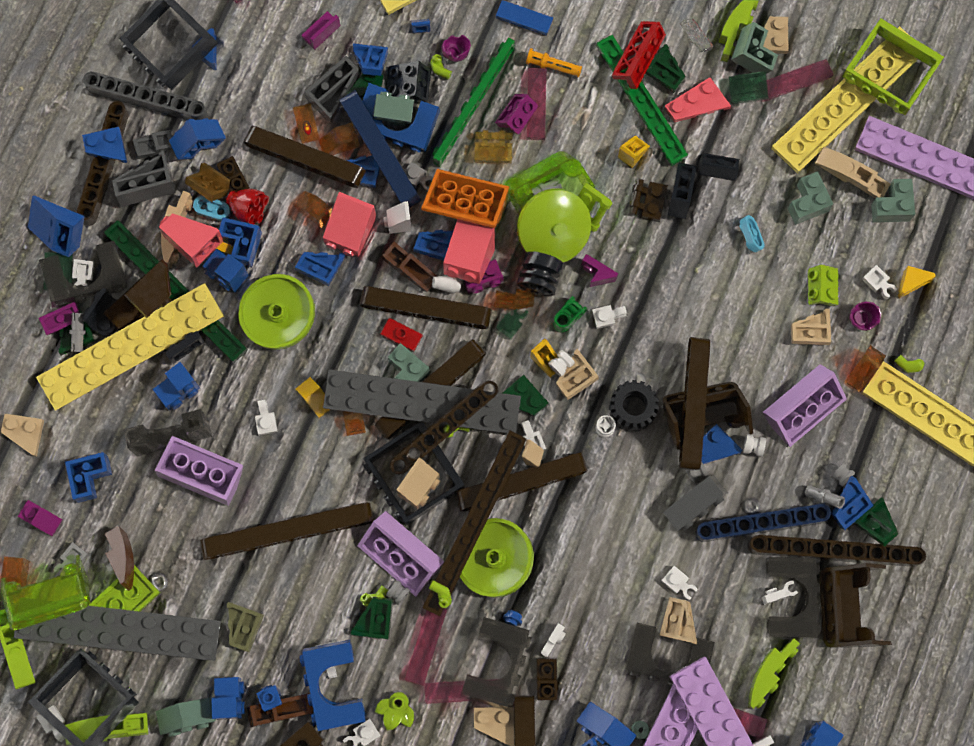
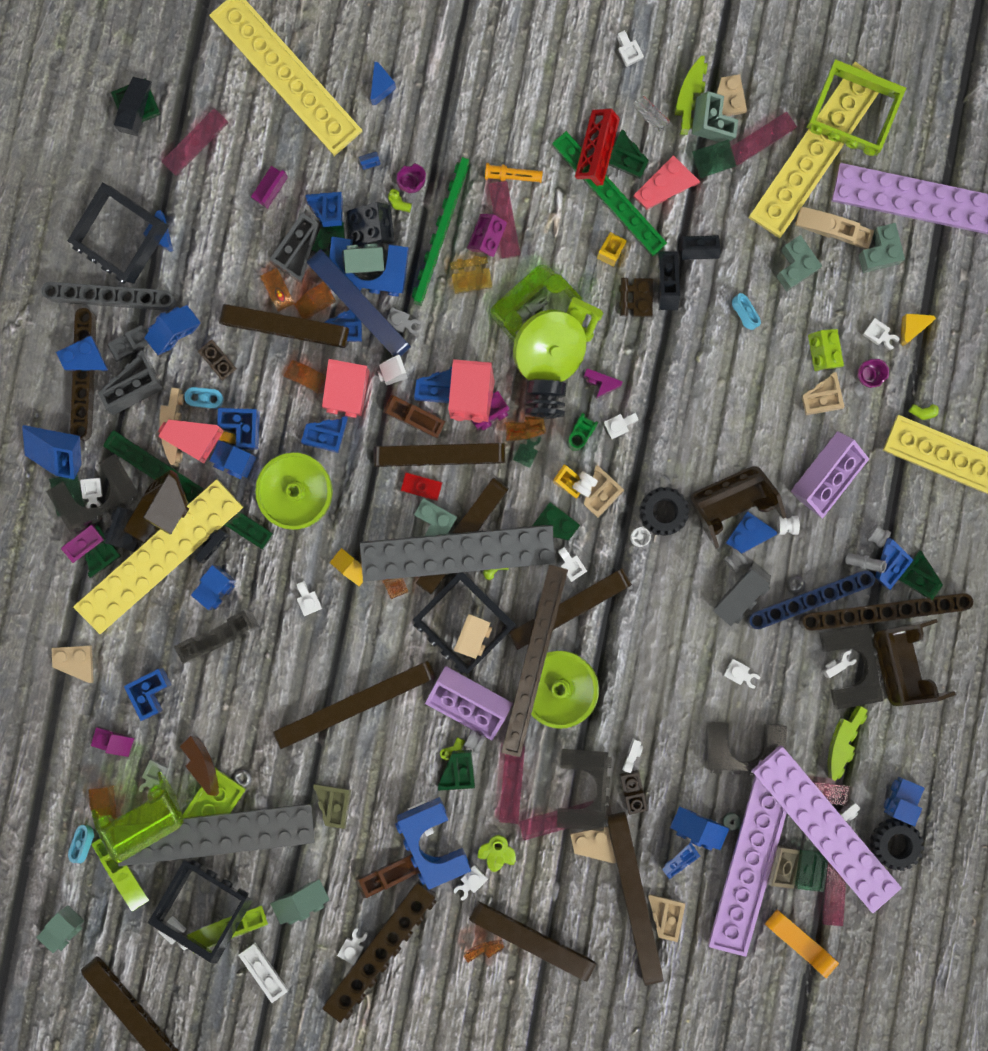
camera: 10 degrees left, 10 degrees up
light grey pin [70,313,85,352] -> none
lavender slope [155,436,243,506] -> none
pearl gold bracket [185,162,230,202] -> none
blue brick [211,677,245,720] -> none
red piece [226,189,269,225] -> none
blue bracket [257,685,282,712] -> none
dark brown beam [390,380,498,475] -> none
orange slope [421,169,509,228] -> none
lime arm [429,580,452,608] -> none
white cone [432,276,461,294] -> none
blue tile [496,0,553,36] -> none
blue plate [503,610,522,628] -> none
tan slope [522,439,544,467] -> none
tan wing [660,597,697,644] -> none
dark brown beam [679,337,710,470] -> none
clear orange slope [844,345,886,393] -> none

